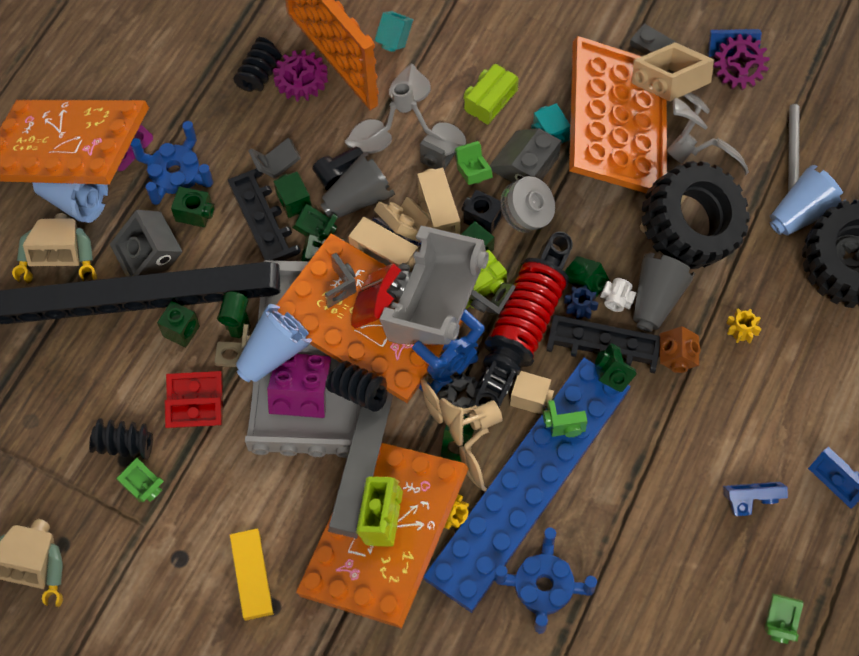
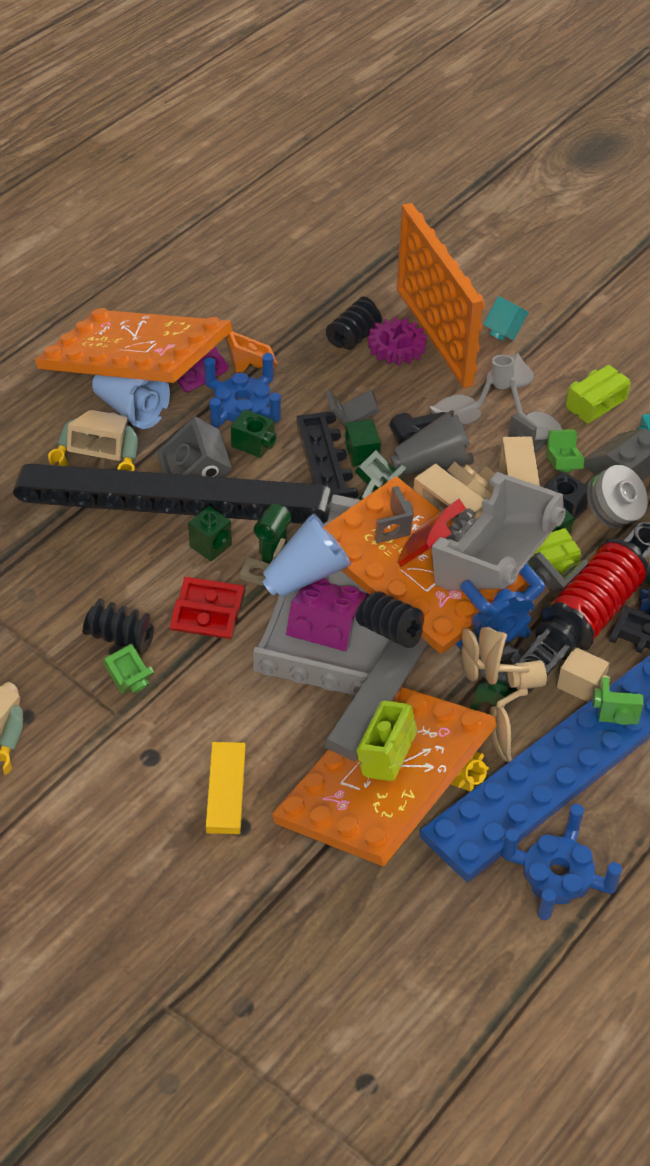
camera: 10 degrees right, 15 degrees down
none -> orange slope [226,331,278,373]

